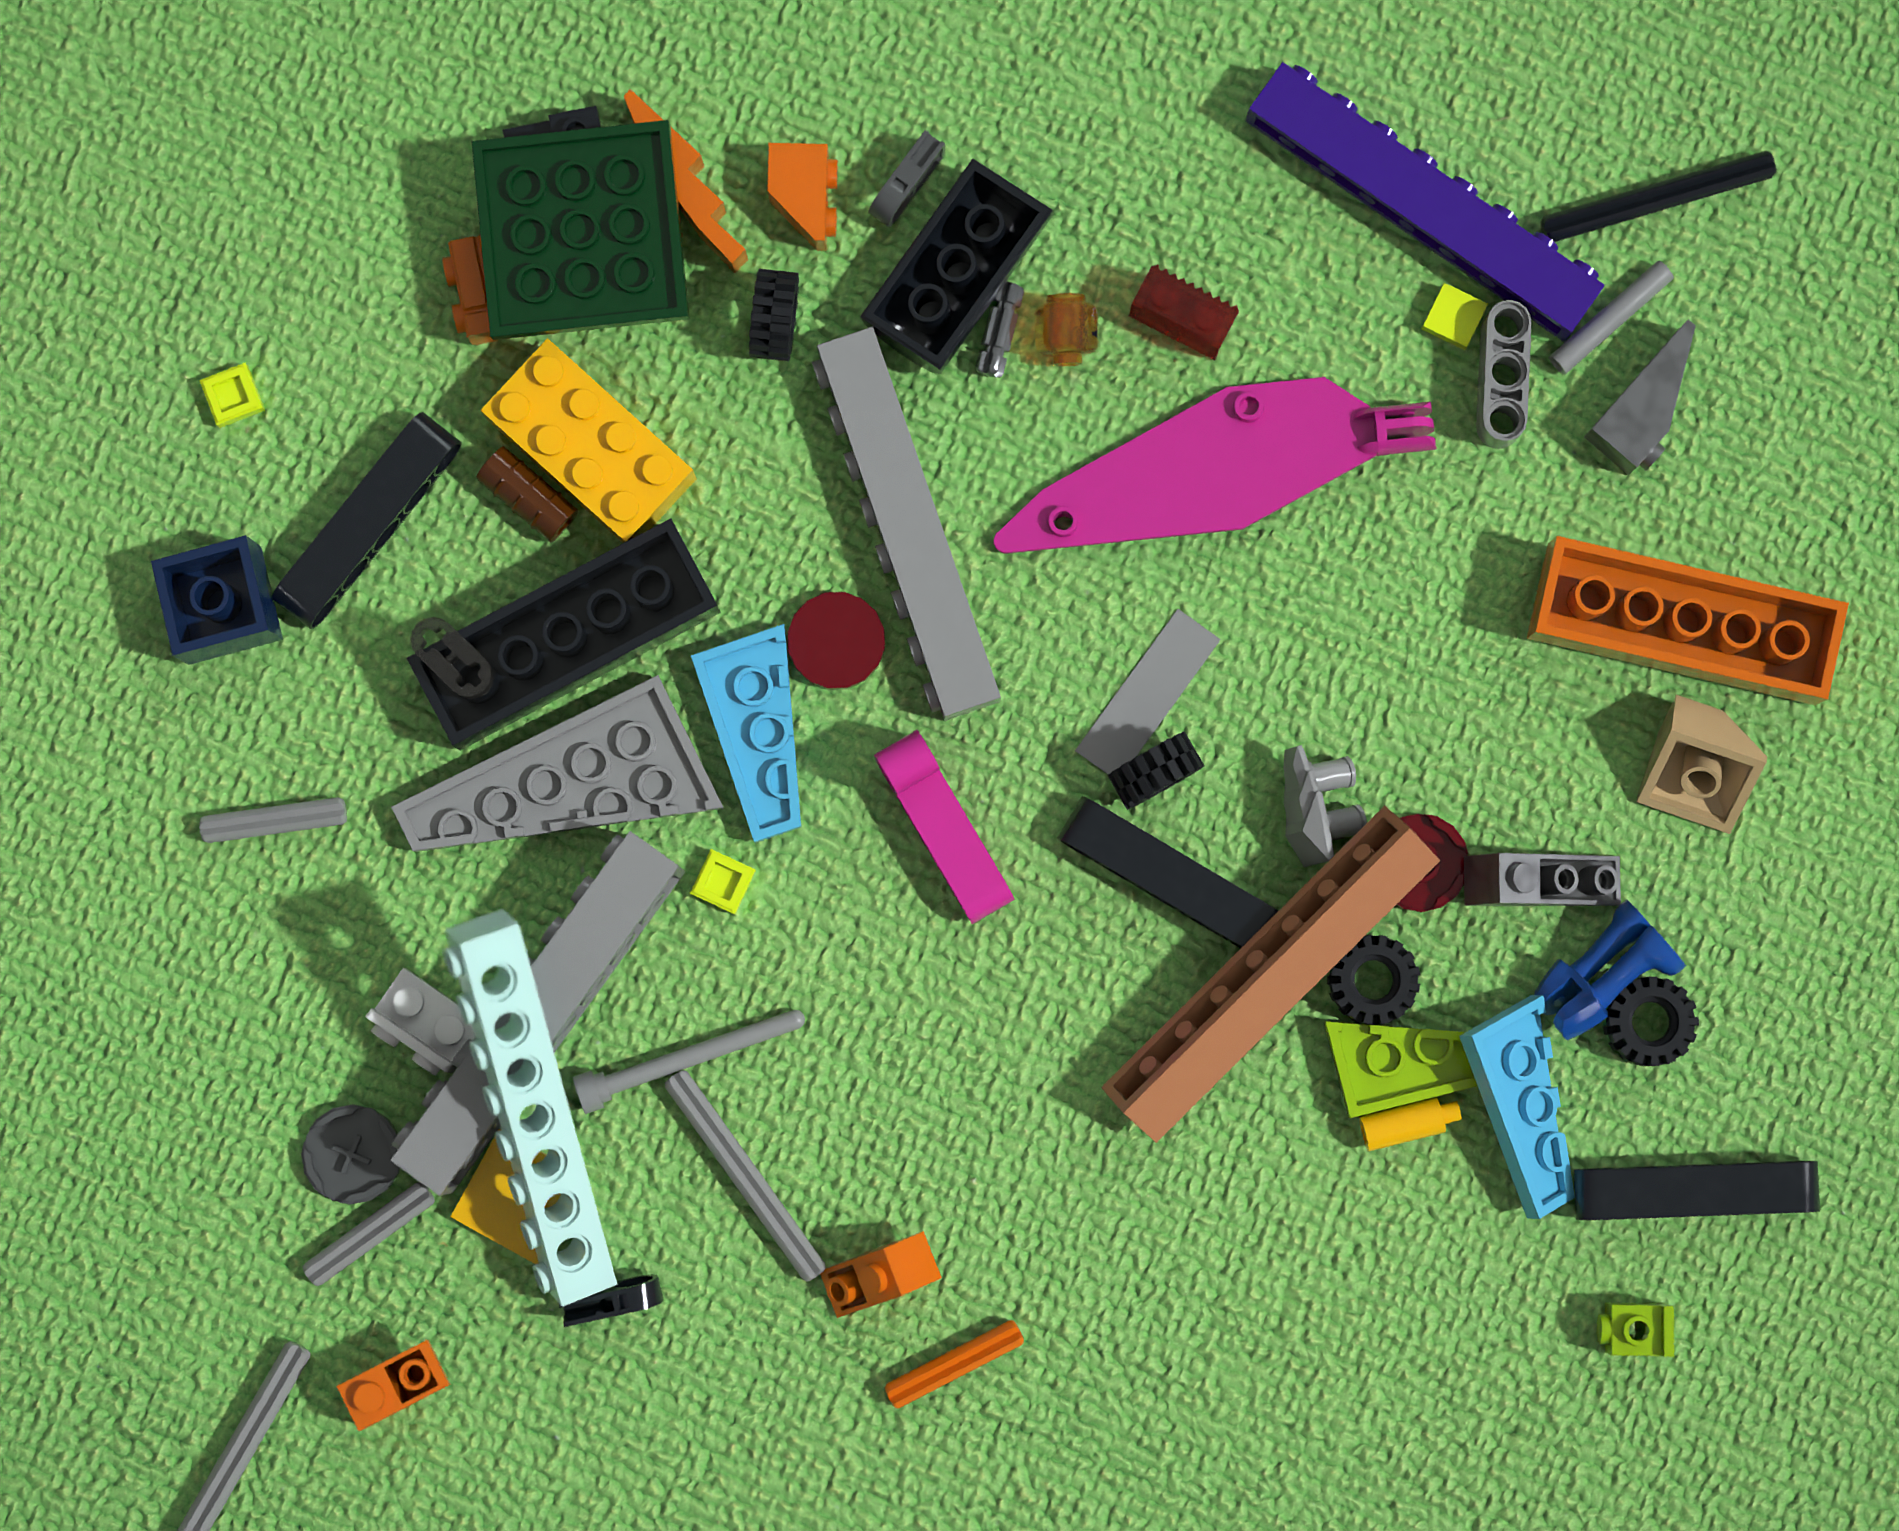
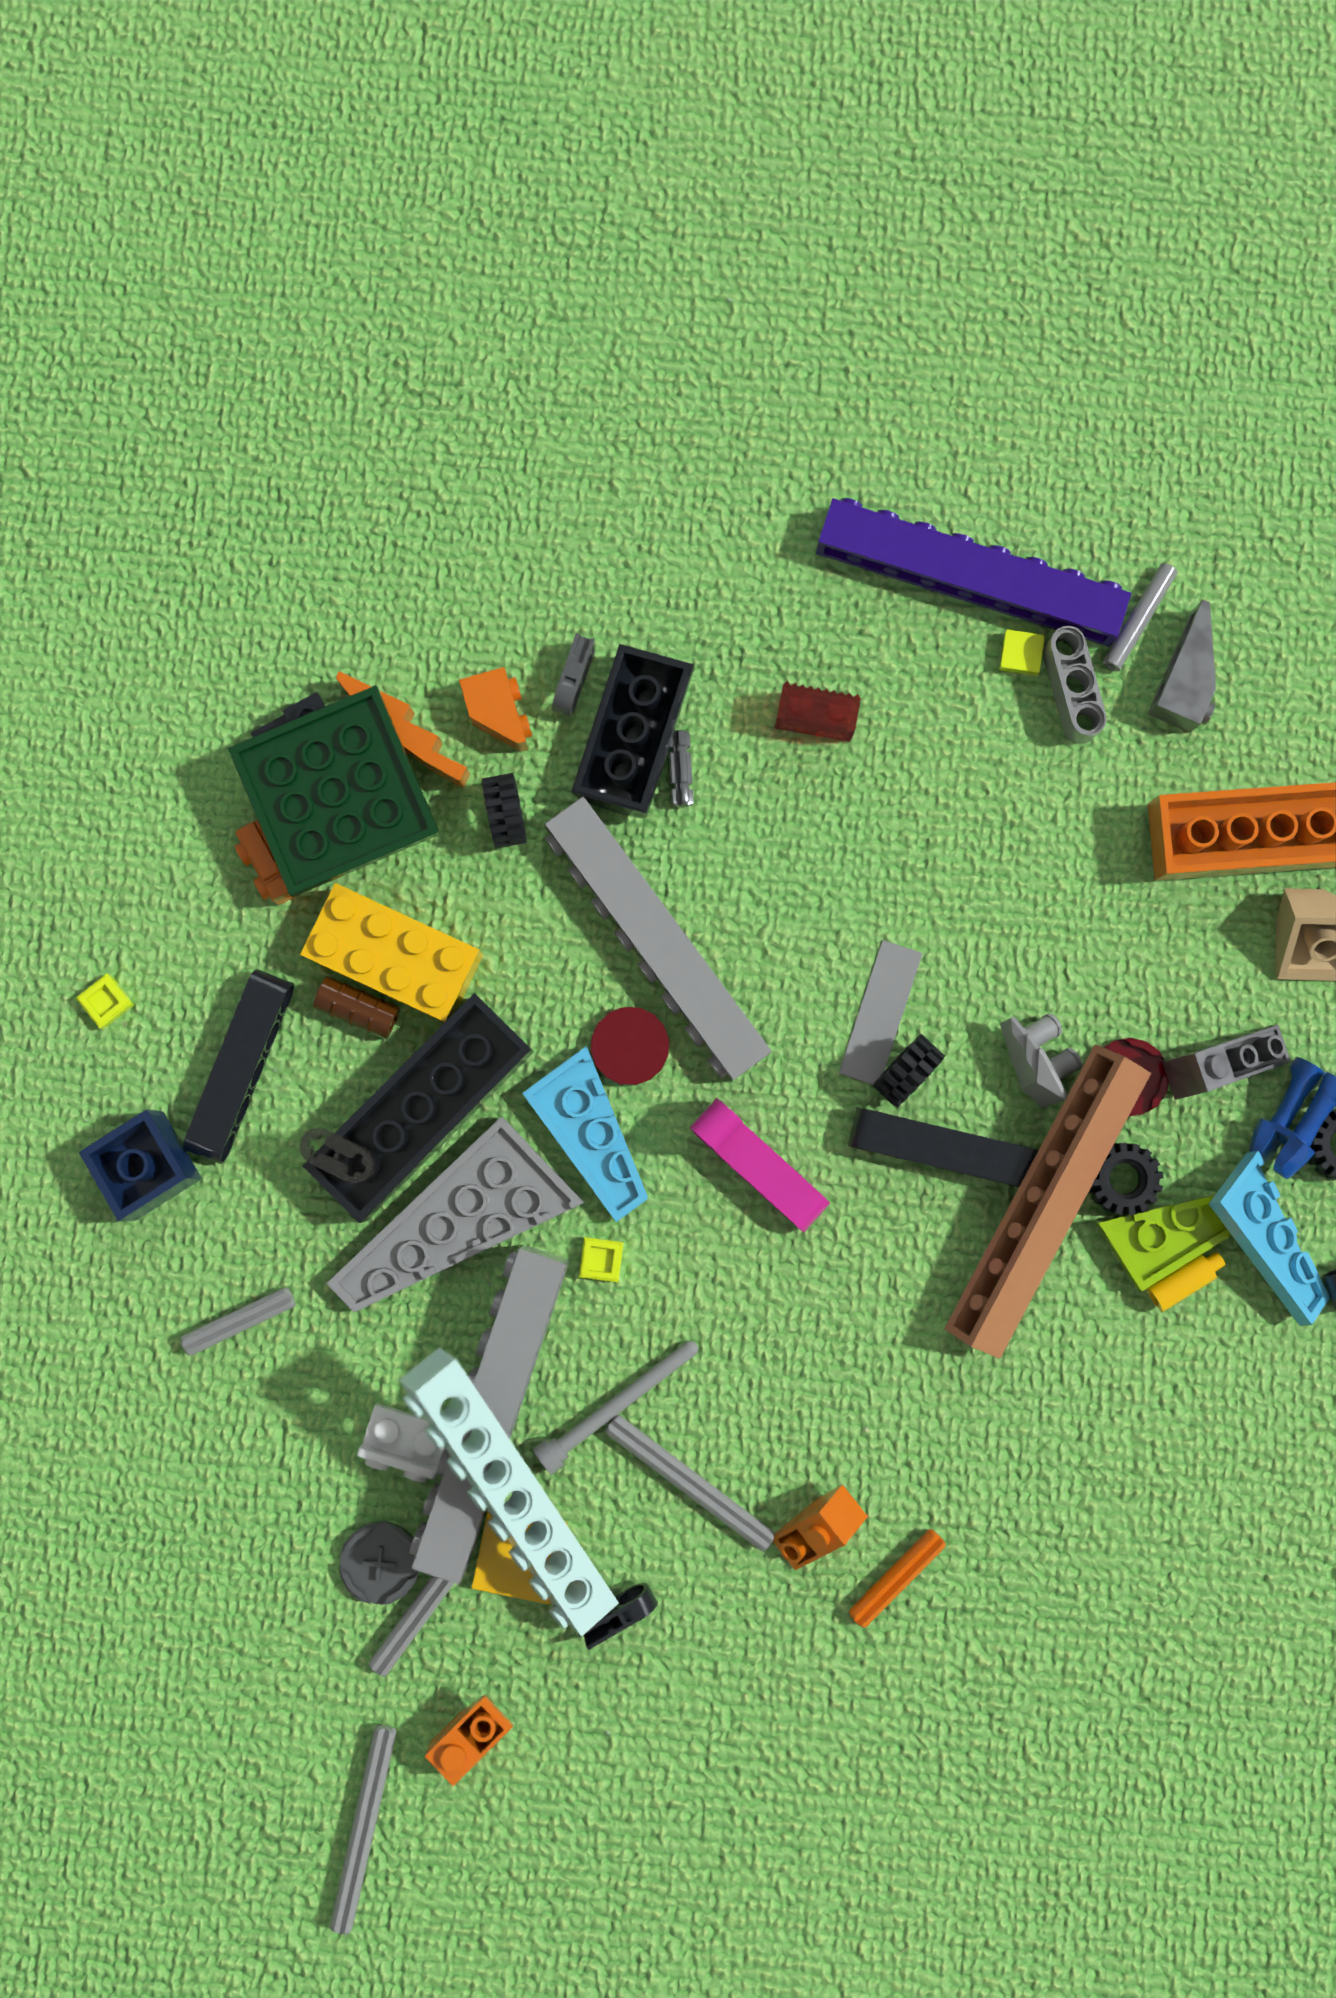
camera: 20 degrees left, 0 degrees up
dark pink wing [994,377,1437,554] -> none
clear orange head [1035,293,1099,367] -> none
black axle [1541,151,1776,242] -> none

